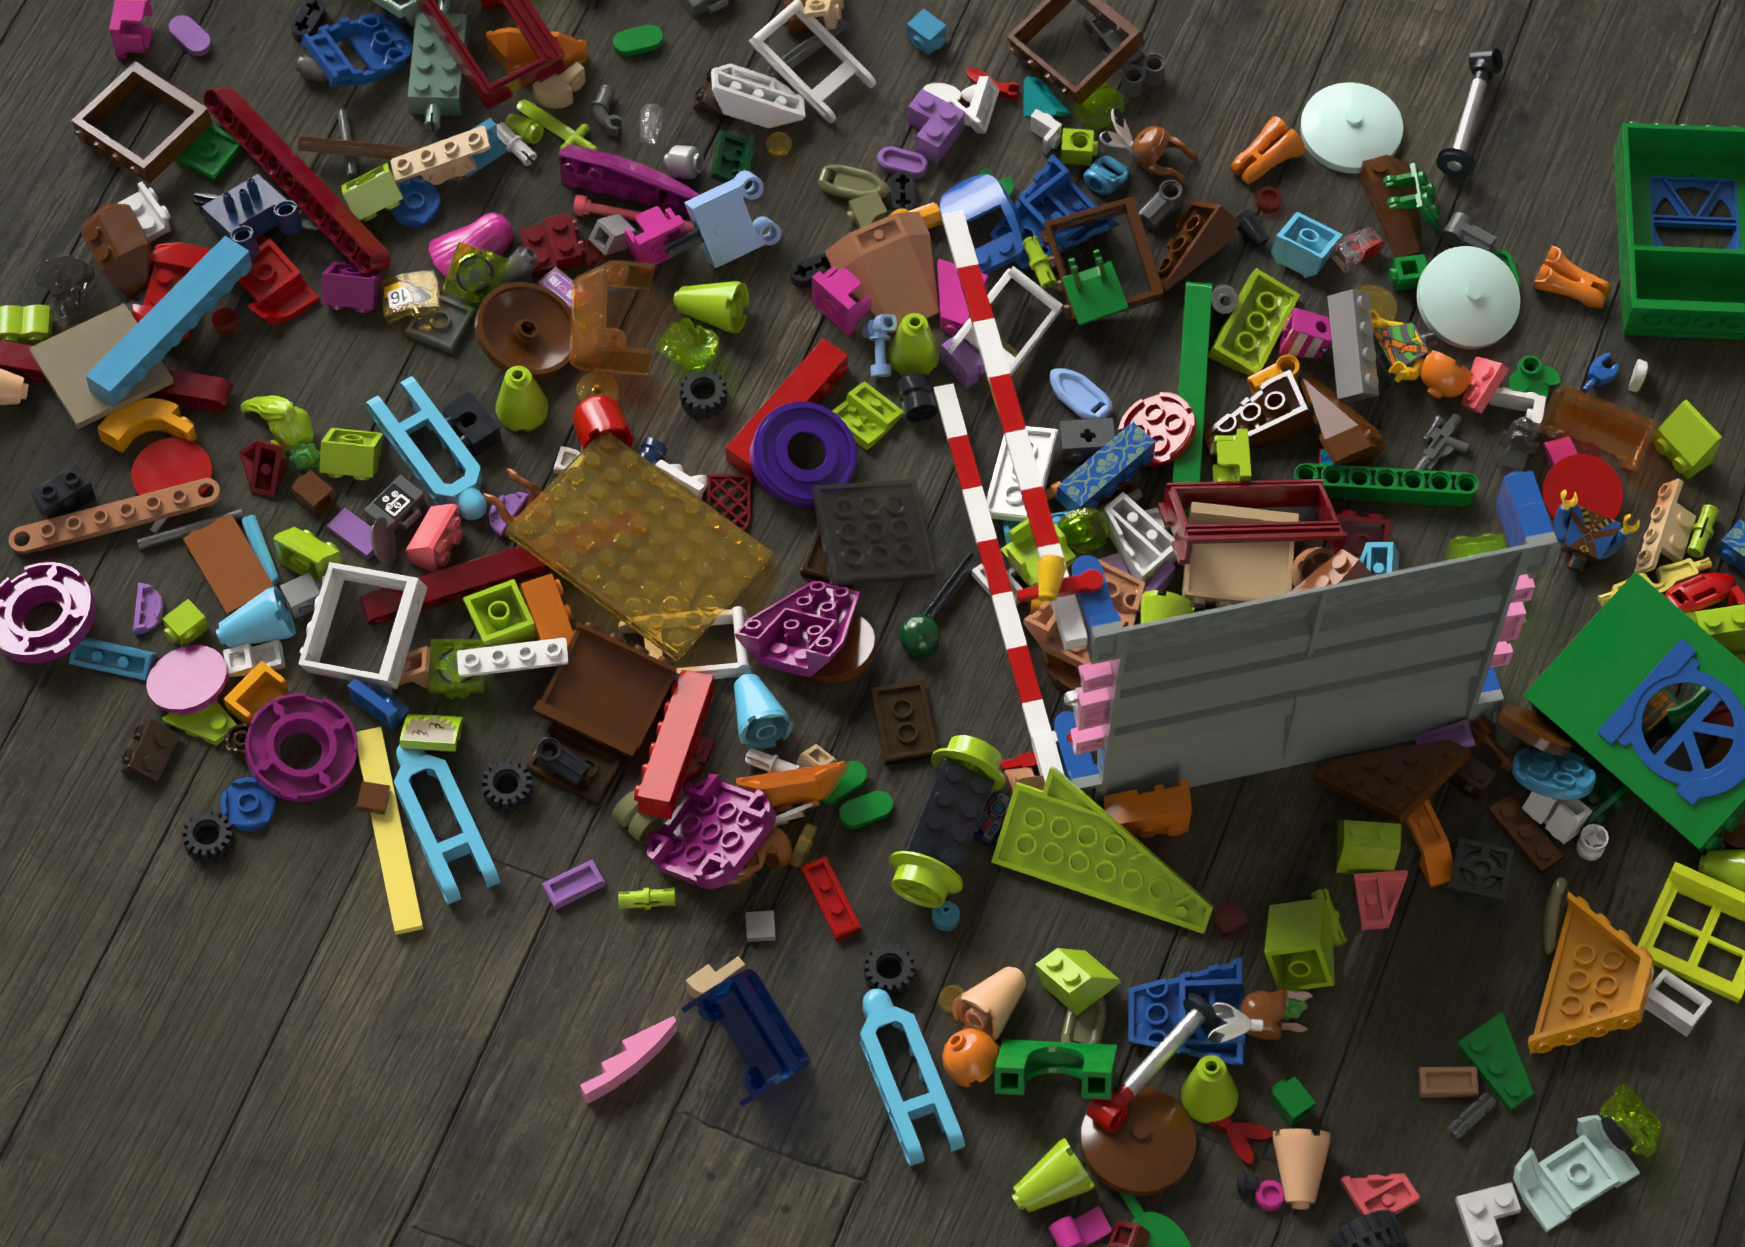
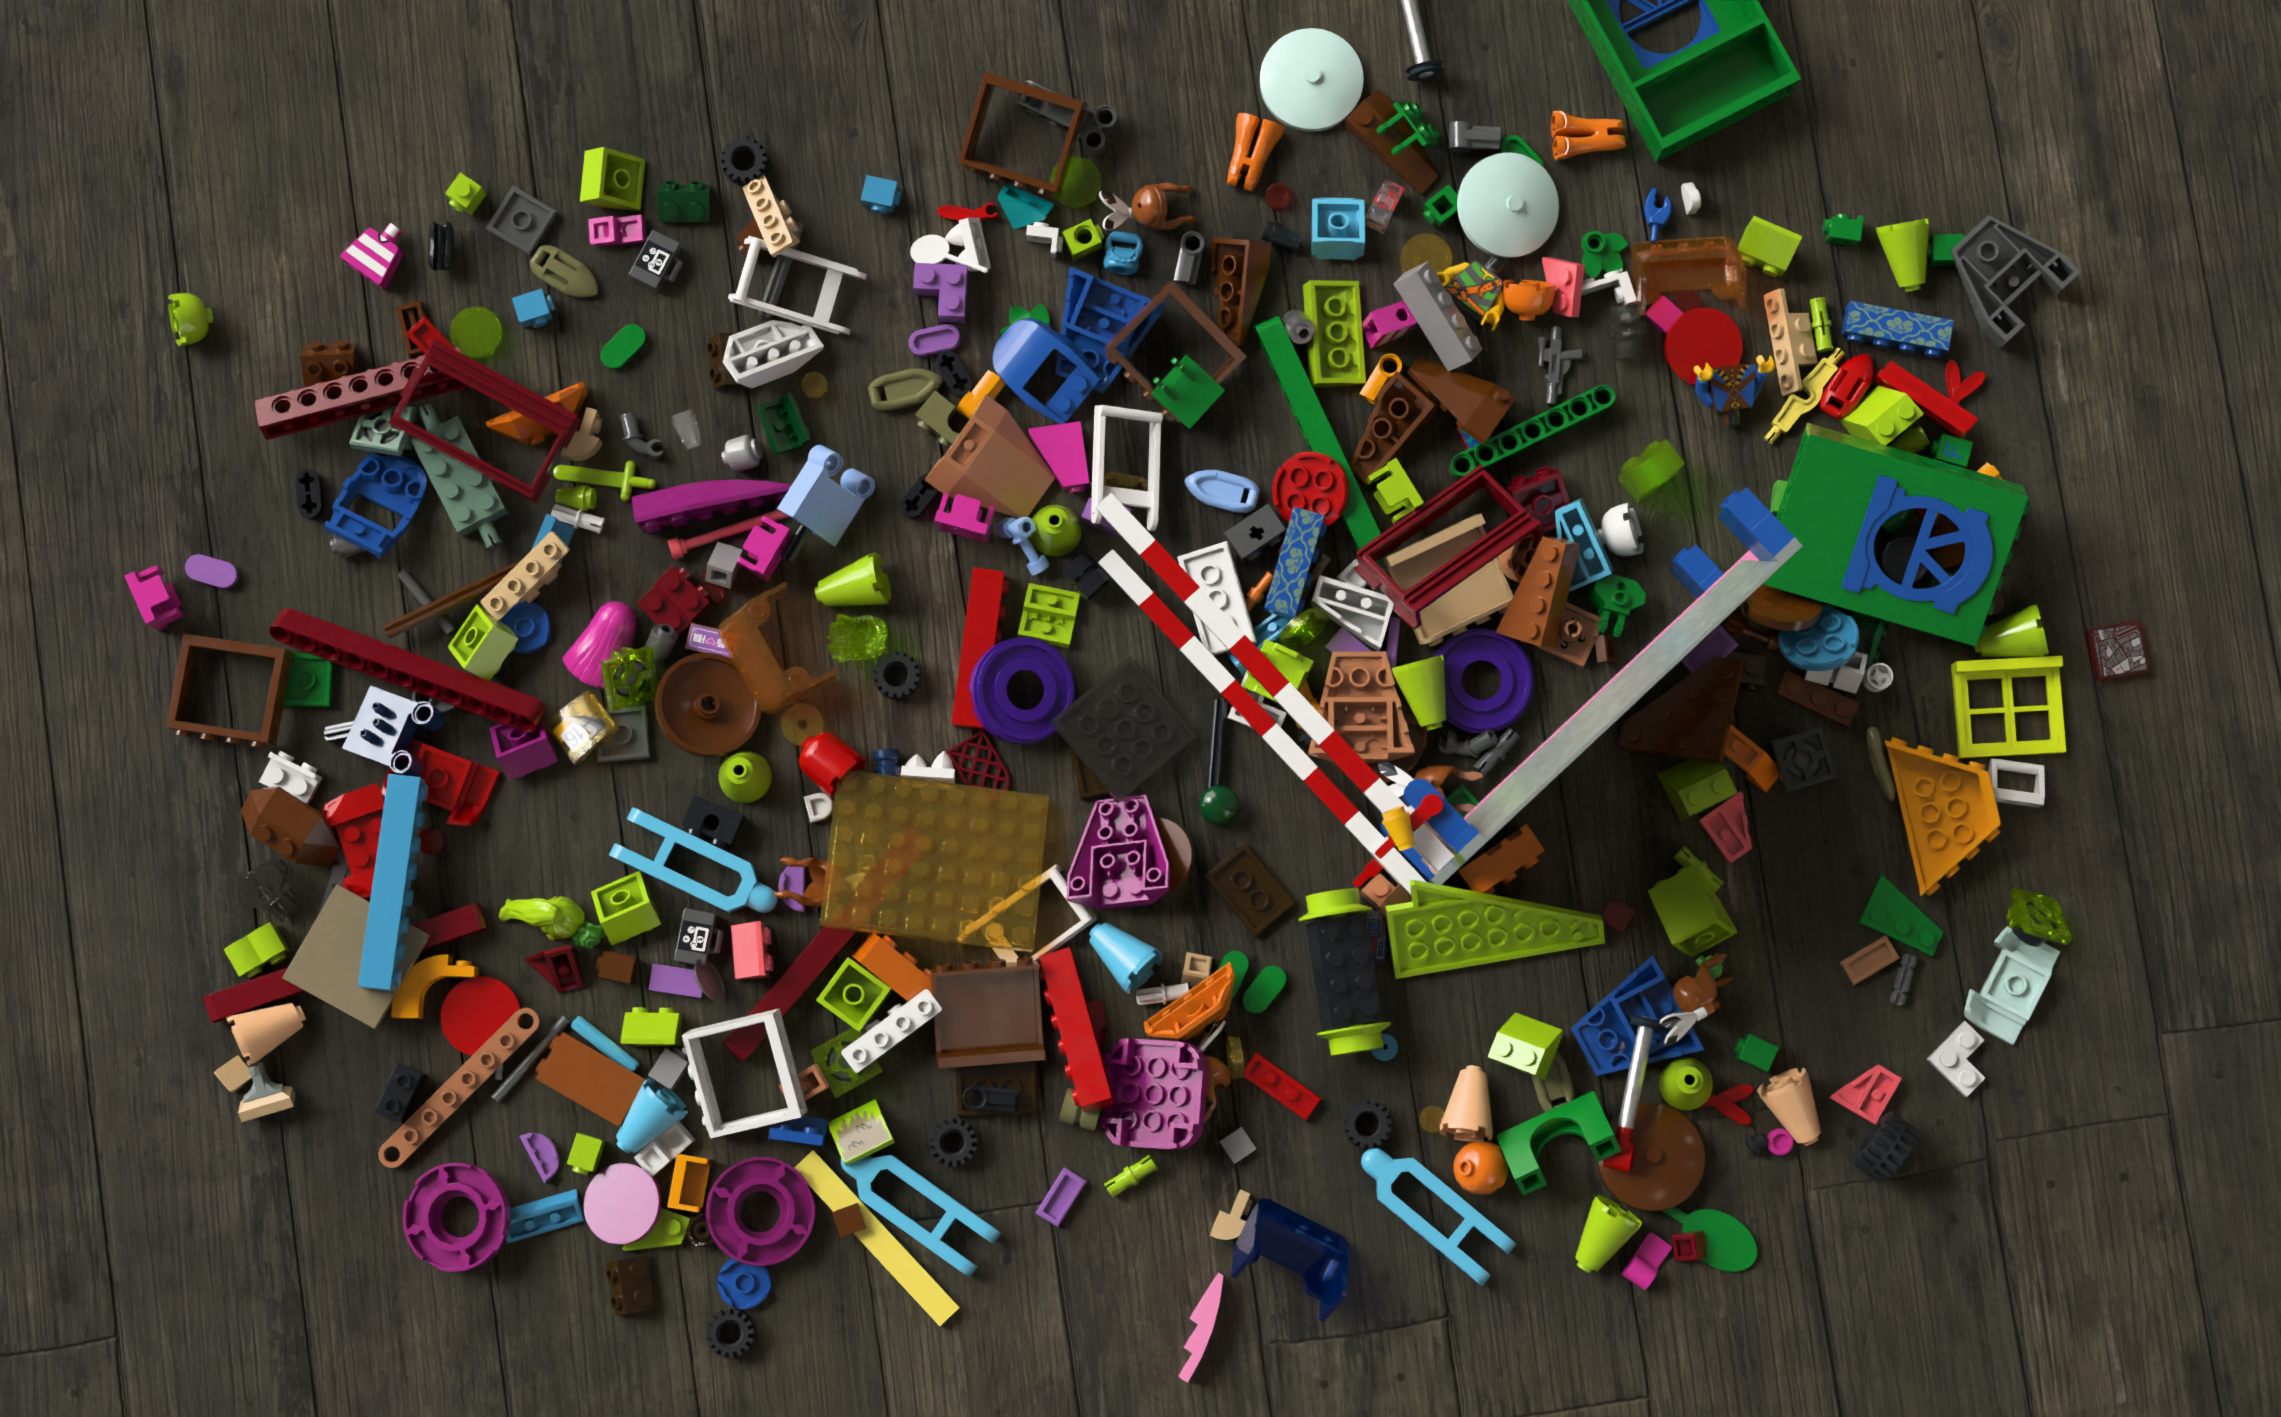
camera: 30 degrees left, 20 degrees up
lime pin [1022,236,1057,289] -> none

